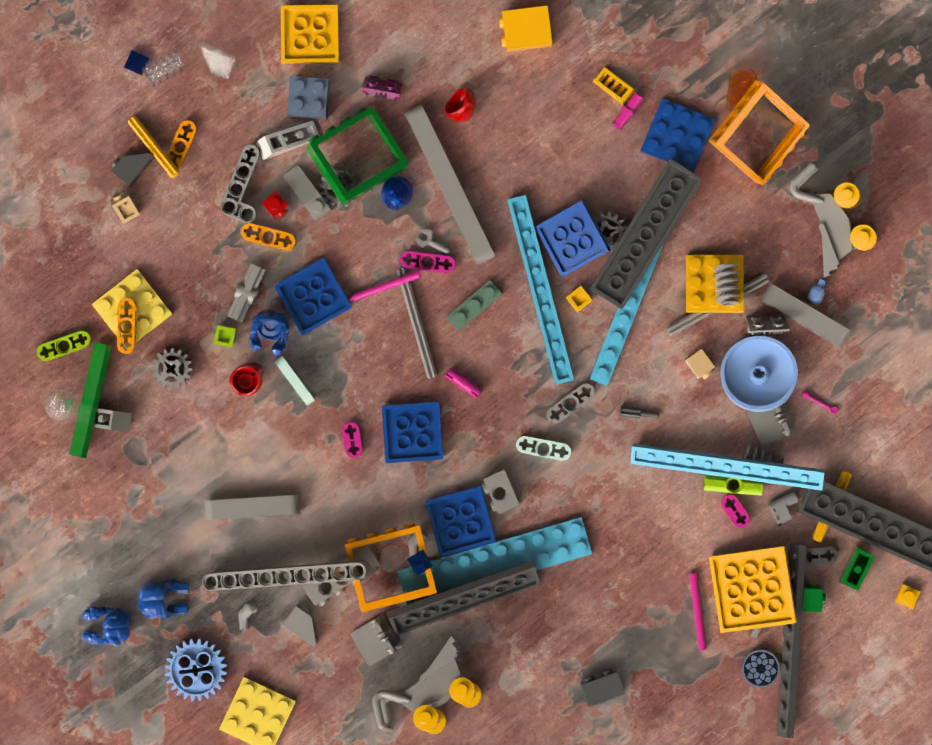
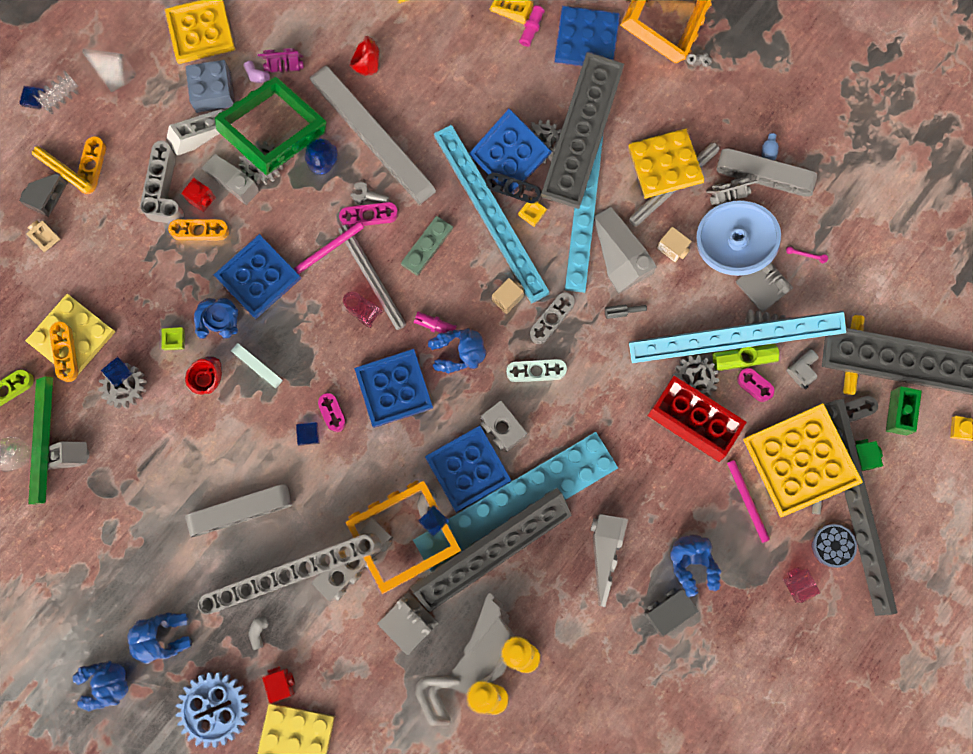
camera: 10 degrees left, 10 degrees down
light grey piece [227,264,266,323] -> none
light grey slope [283,605,317,647] -> none
light grey piece [714,263,740,306] -> none
light grey piece [790,162,877,278] -> none
none -> clear blue tile [101,356,133,387]
none -> lavender arm [244,61,270,83]
none -> red brick [262,666,295,704]
none -> clear blue tile [296,422,320,446]
none -> clear pink piece [343,292,383,329]
none -> blue hair [428,328,486,374]
none -> black beam [486,172,542,204]
none -> tan brick [492,278,524,314]
none -> light grey wedge [590,514,628,607]
none -> light grey wedge [594,207,657,294]
none -> red slope [647,376,747,462]
none -> blue hair [670,535,721,597]
none -> light grey gear [672,355,719,397]
none -> light grey arm [687,52,712,67]
none -> clear pink brick [783,567,821,603]

